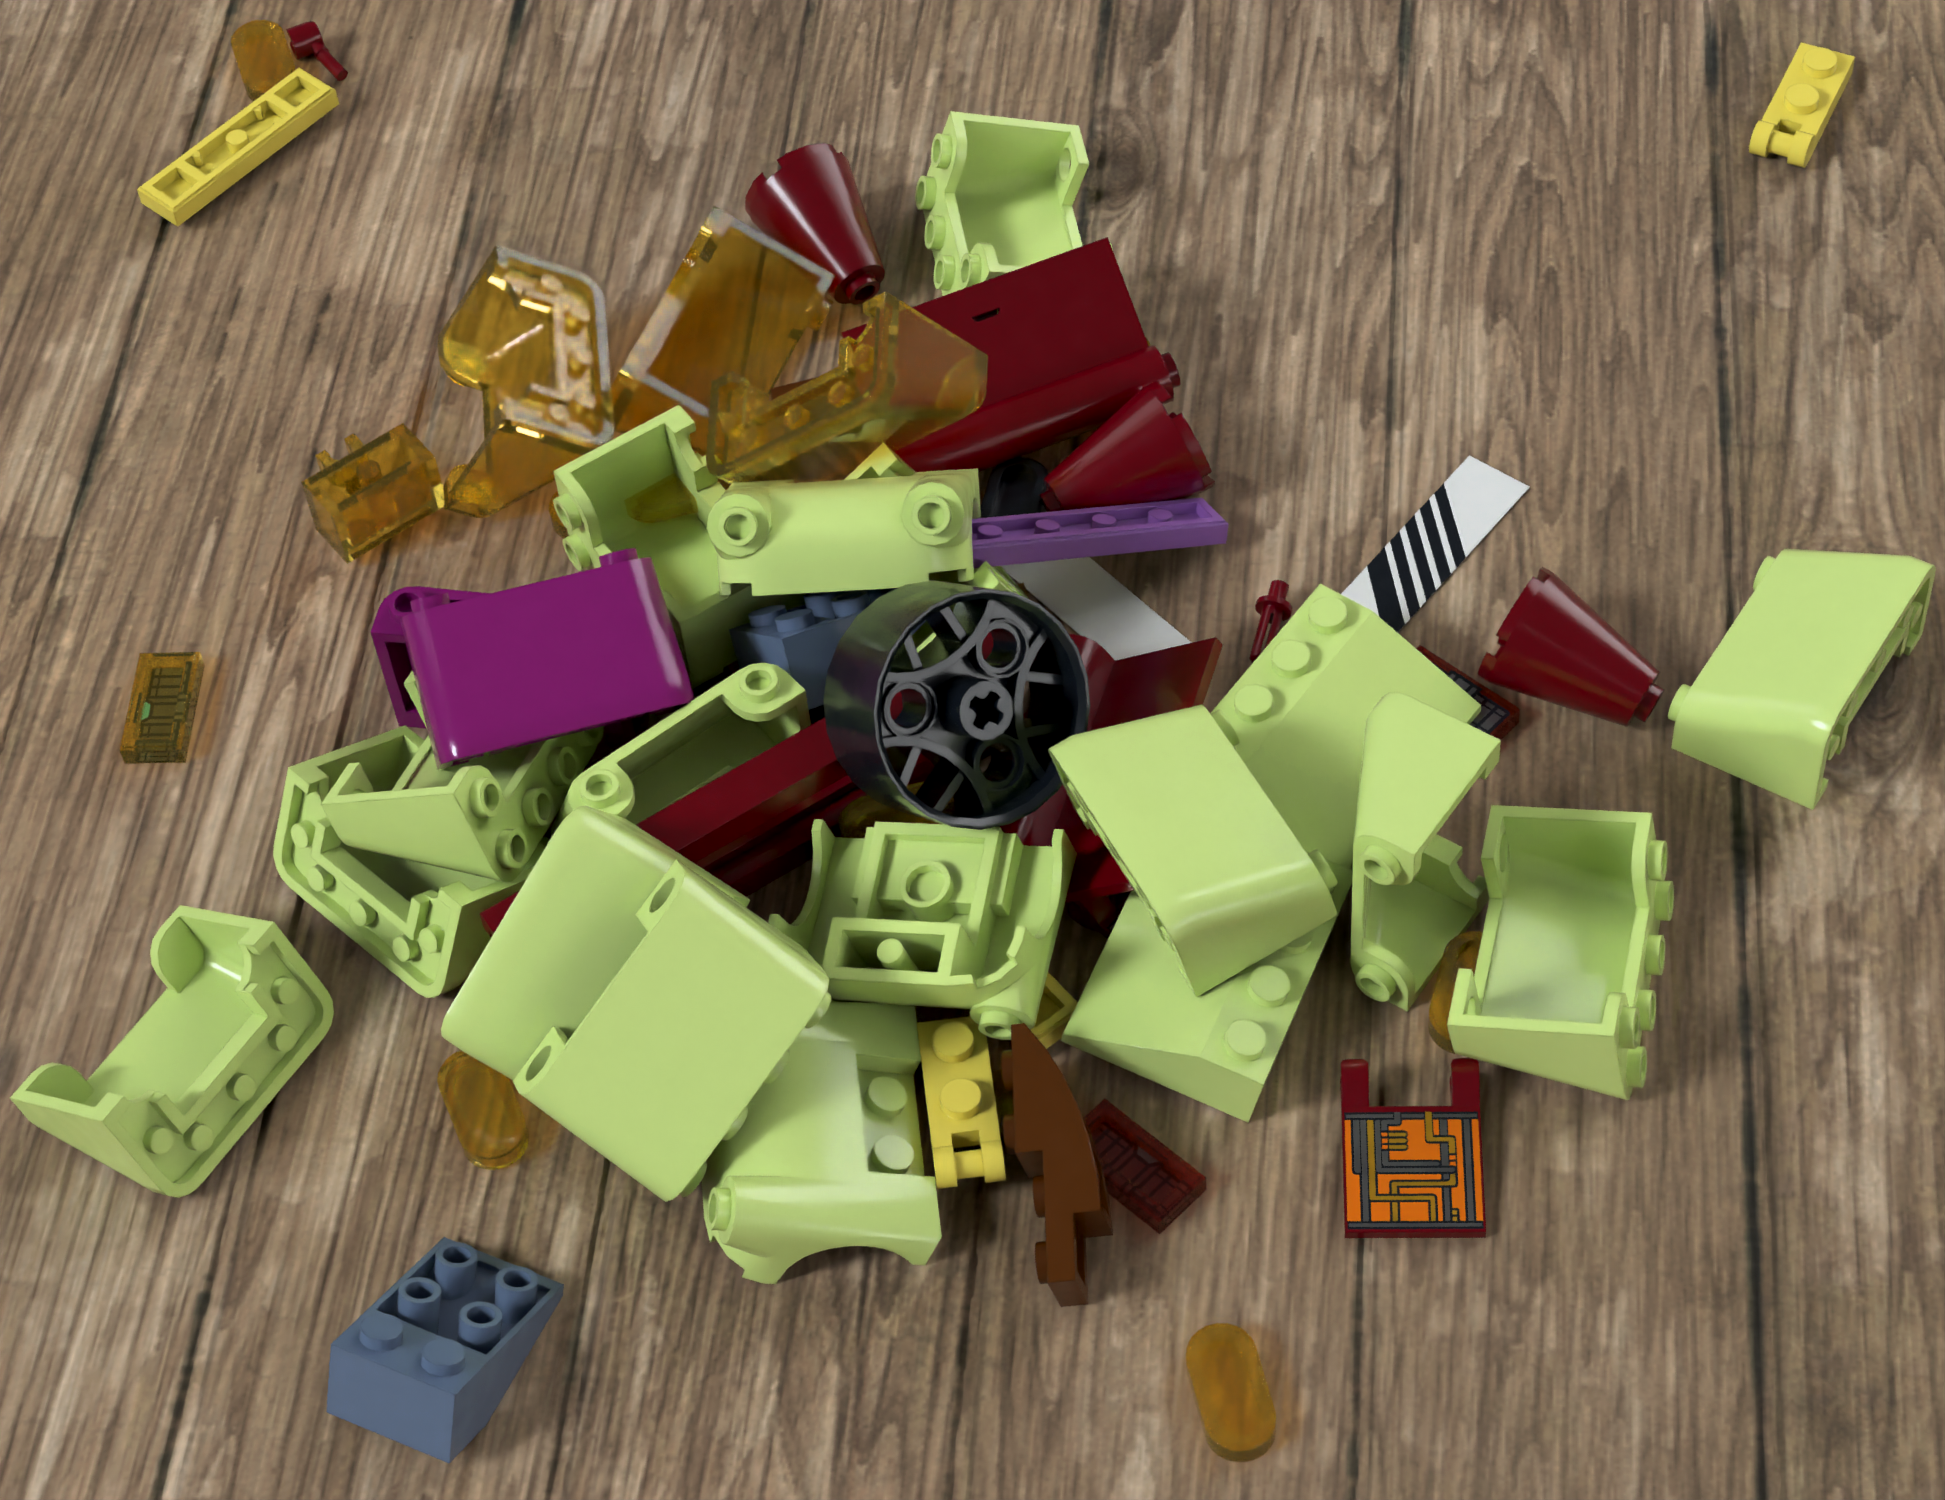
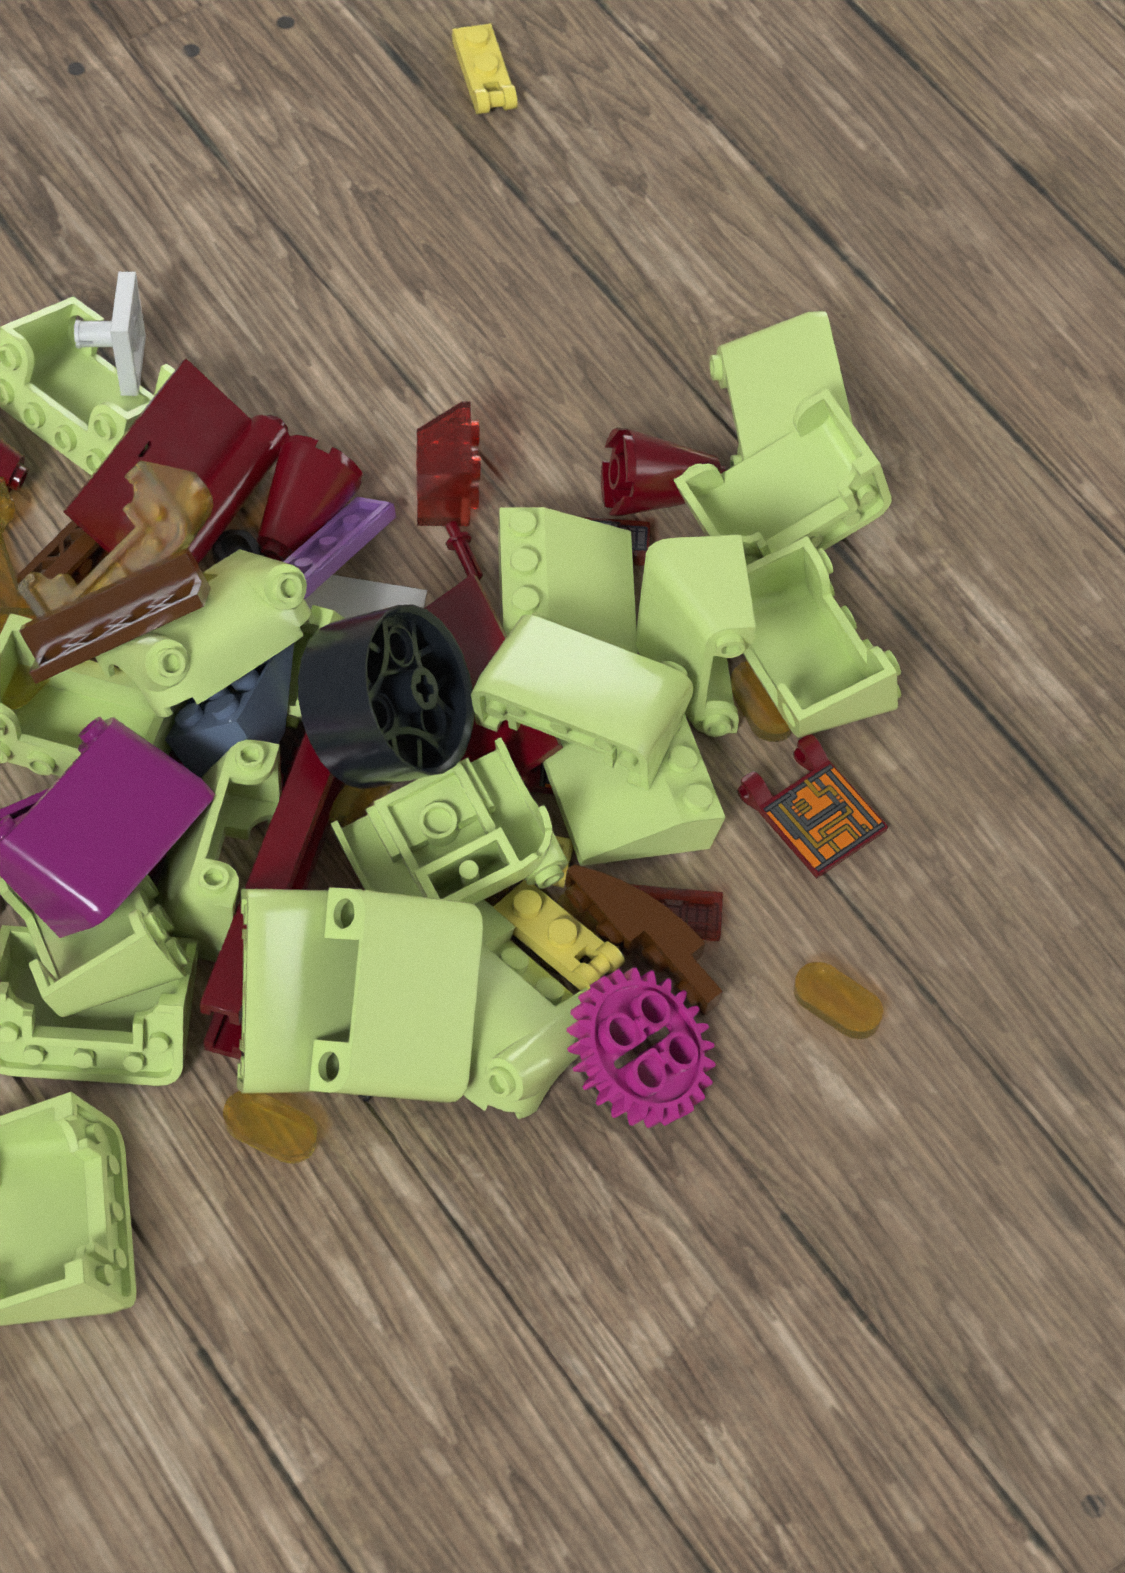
camera: 50 degrees left, 5 degrees up
sand blue slope [326,1237,564,1463] -> none
sticker [1341,455,1530,632] -> none
none -> reddish brown fence [19,548,211,684]
none -> white tile [74,272,146,396]
none -> clear red slope [416,401,481,526]
none -> dark pink gear [566,968,716,1128]
none -> yellowish green windscreen [674,388,892,566]

